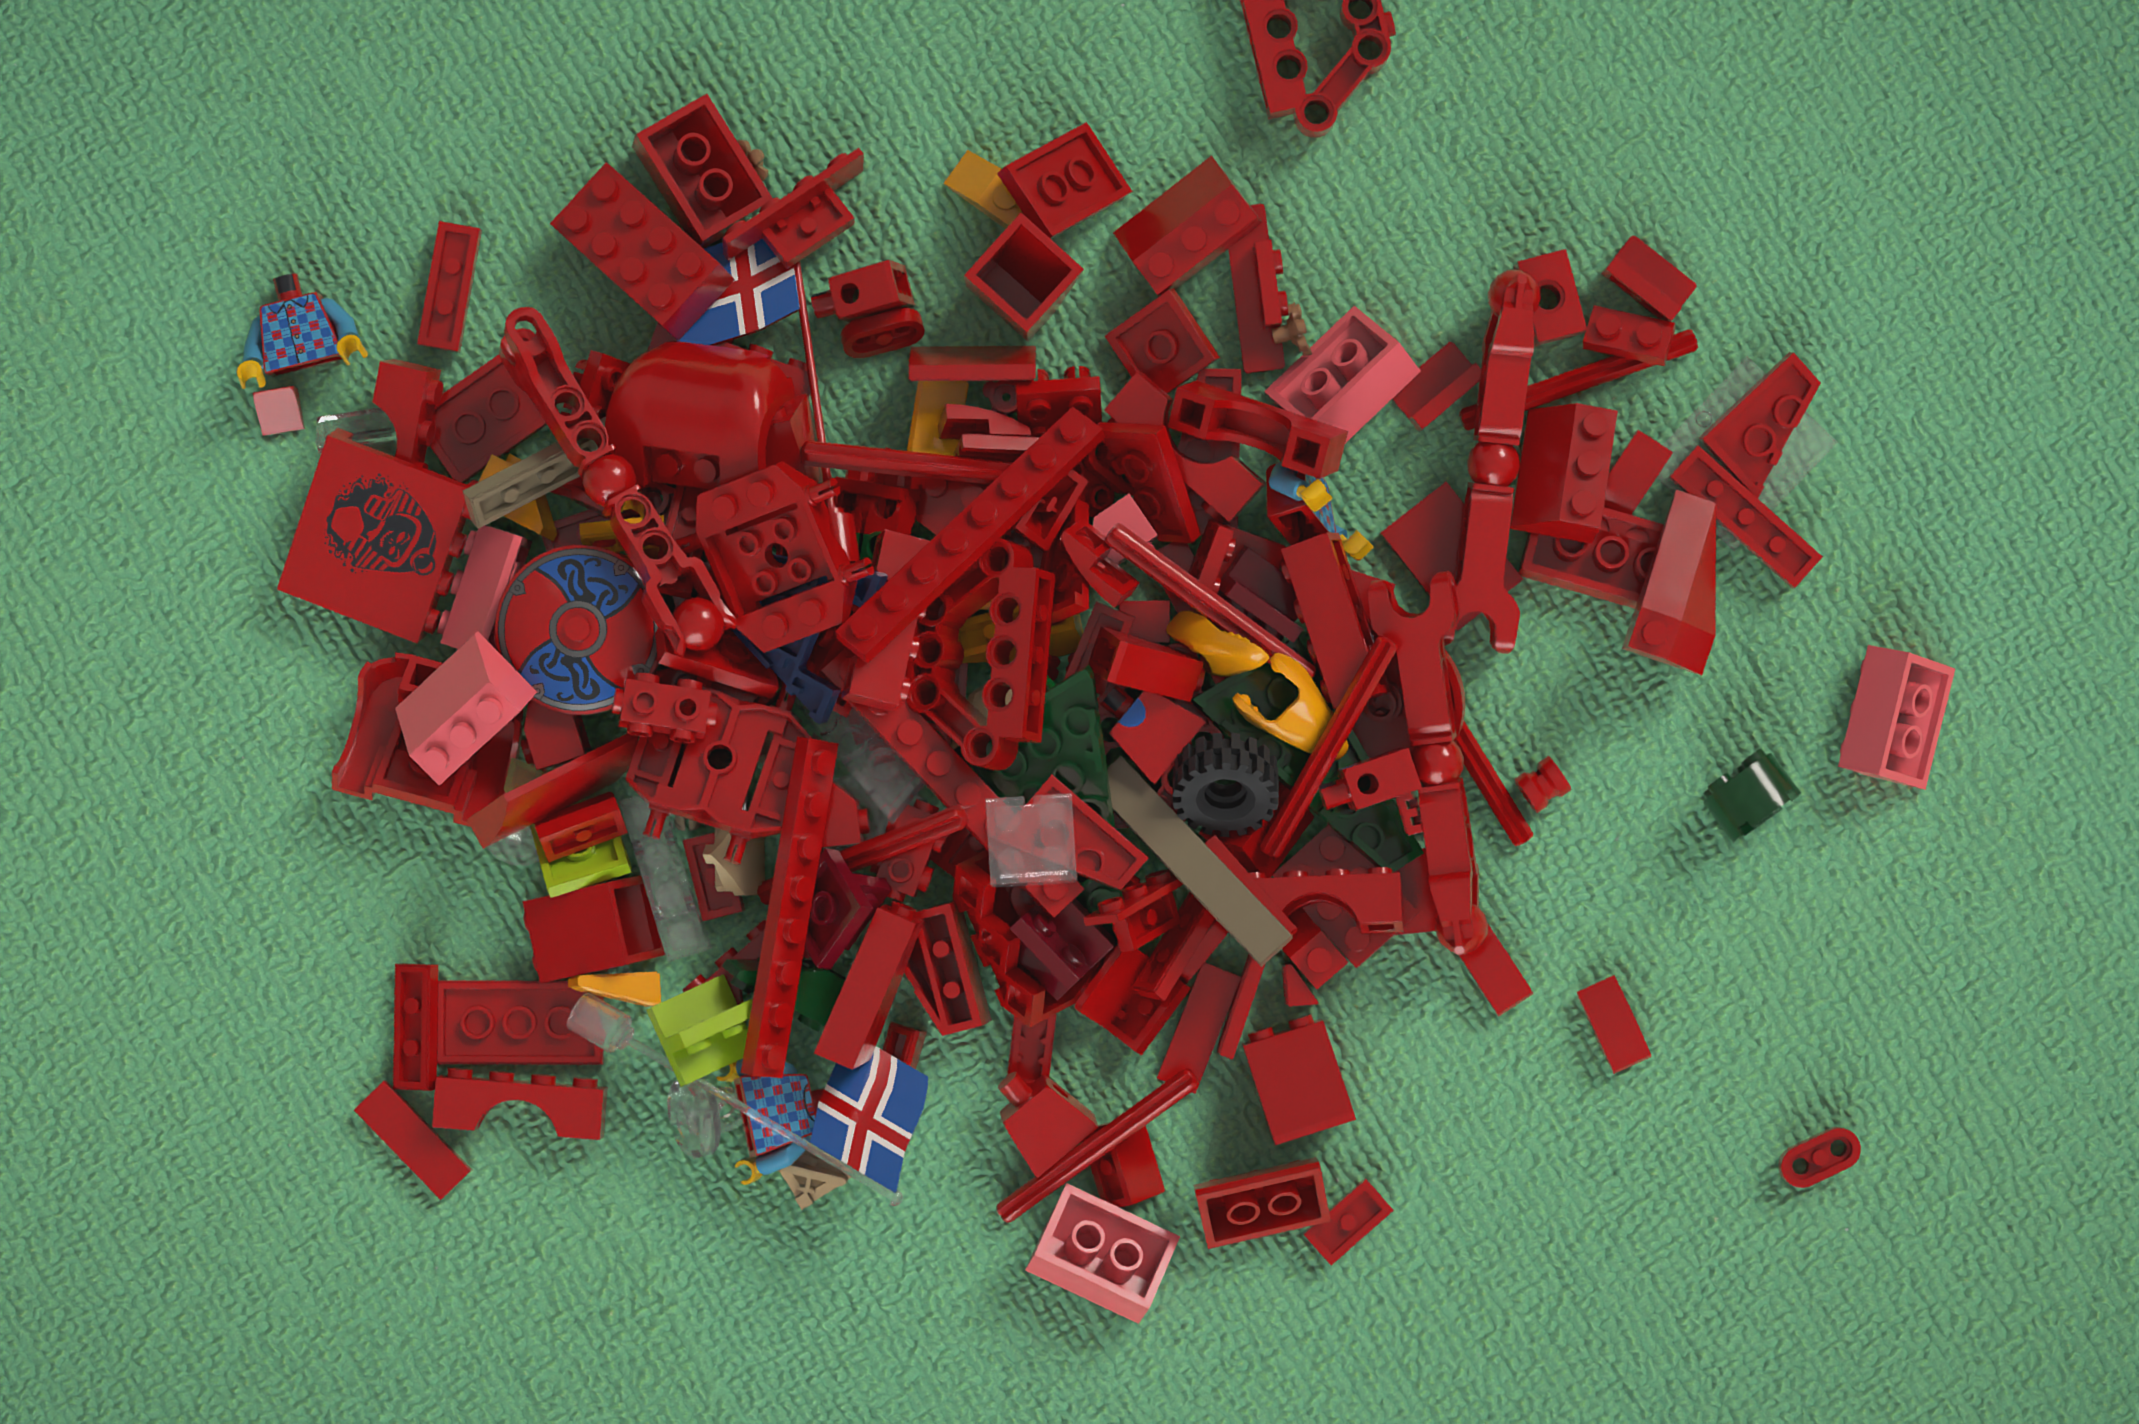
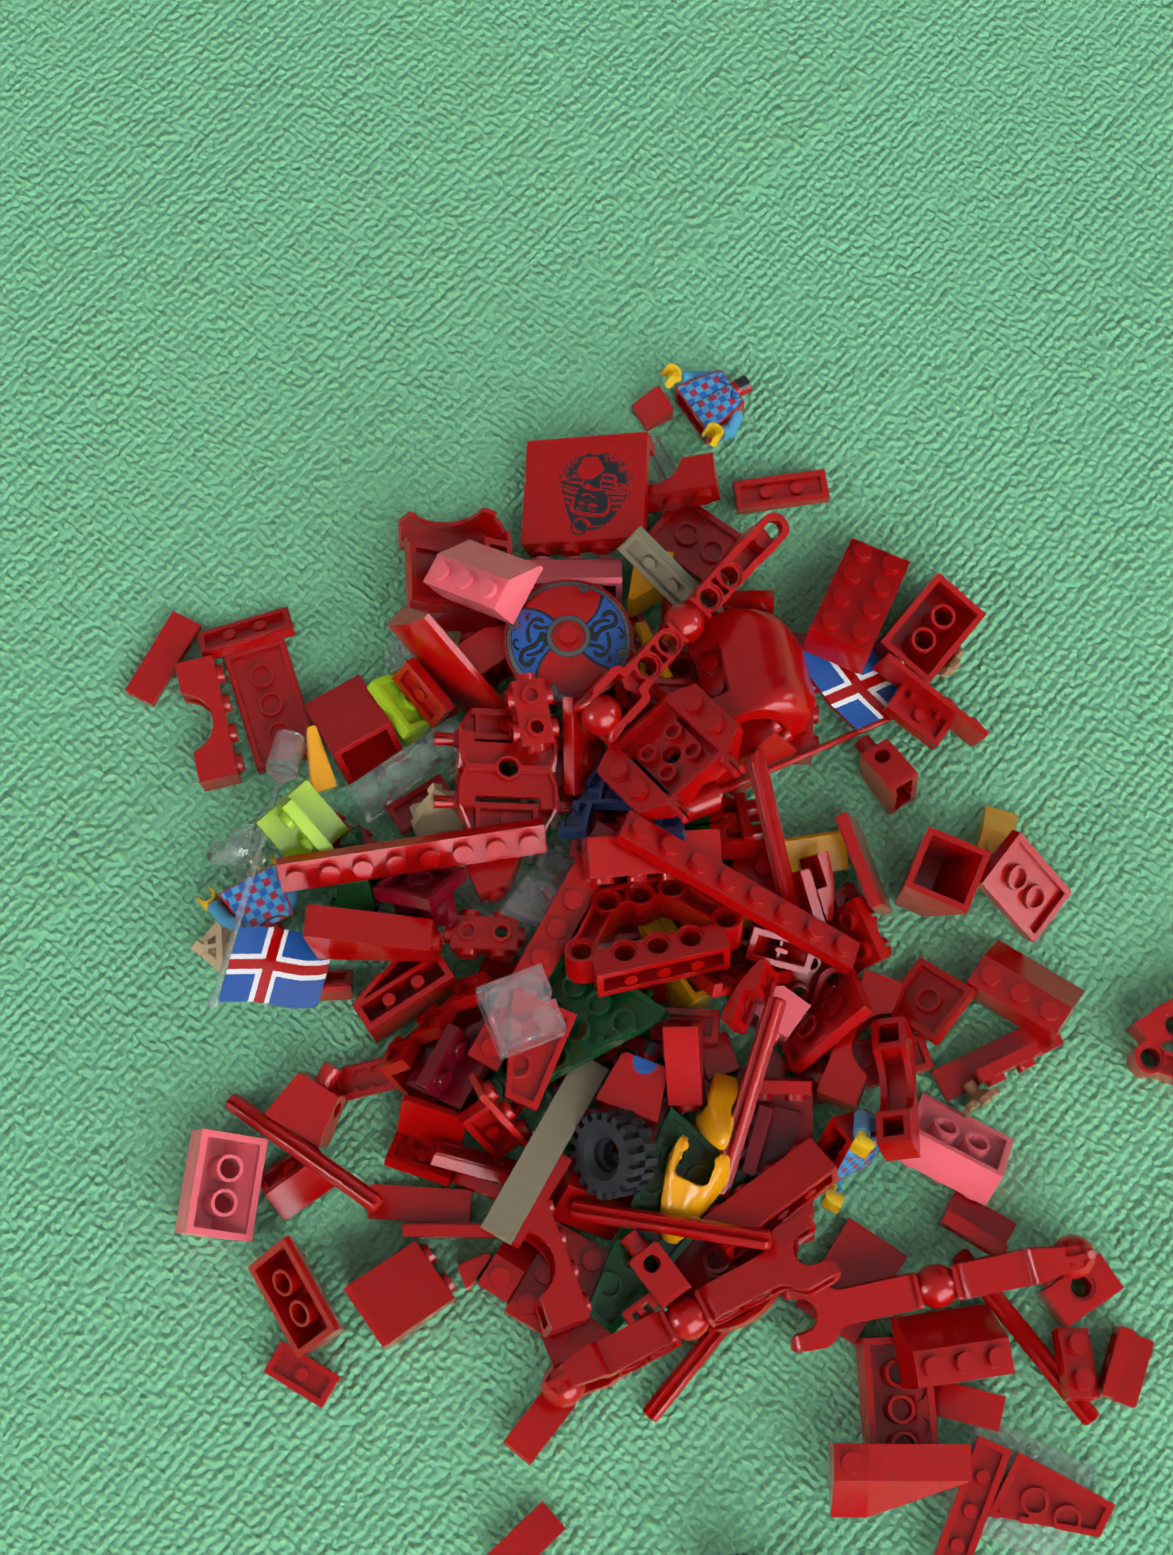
camera: 70 degrees right, 15 degrees down
red axle [757,805,969,905] -> none
red plate [840,307,925,358] -> none
red wheel [1514,756,1572,813] -> none

